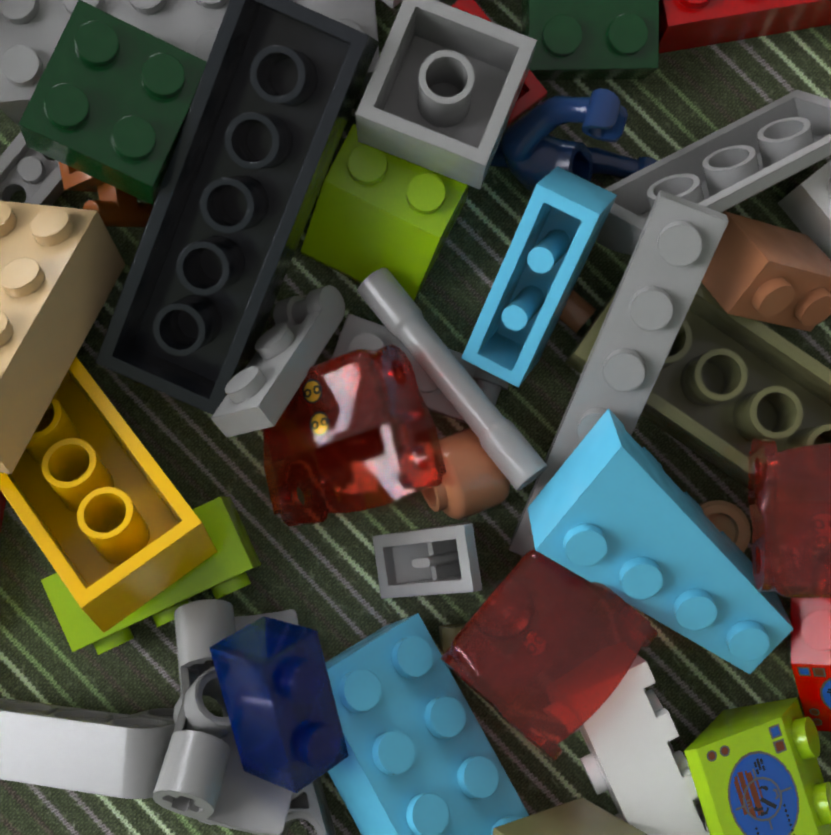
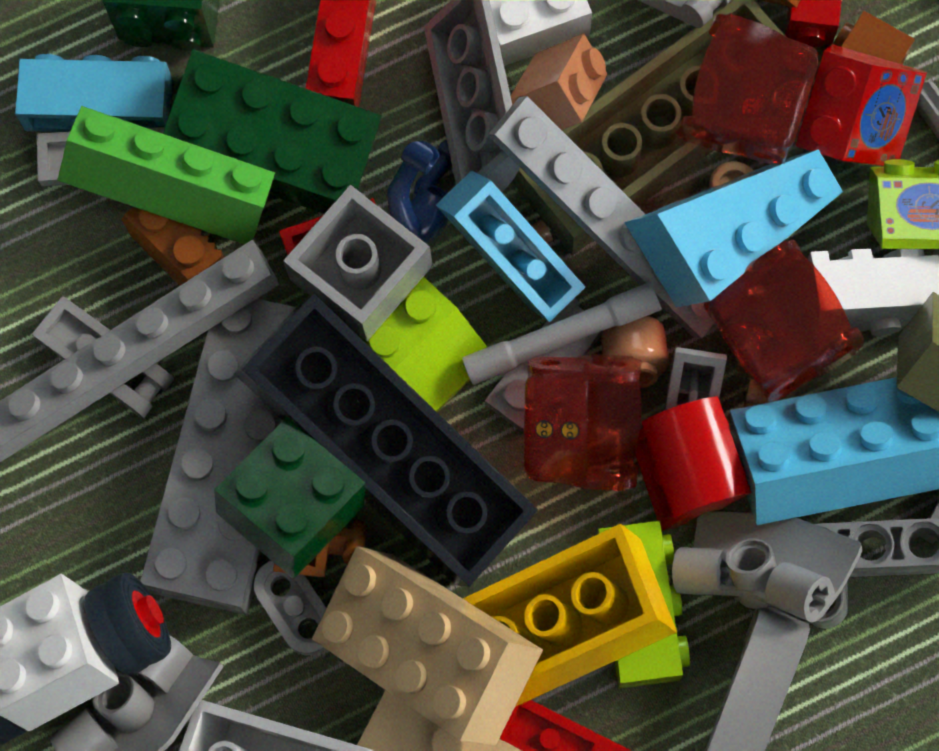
camera: 70 degrees left, 10 degrees down
clear blue brick [209,616,349,793] -> none
light grey plate [211,285,345,438] -> none
none -> red brick [629,396,752,531]

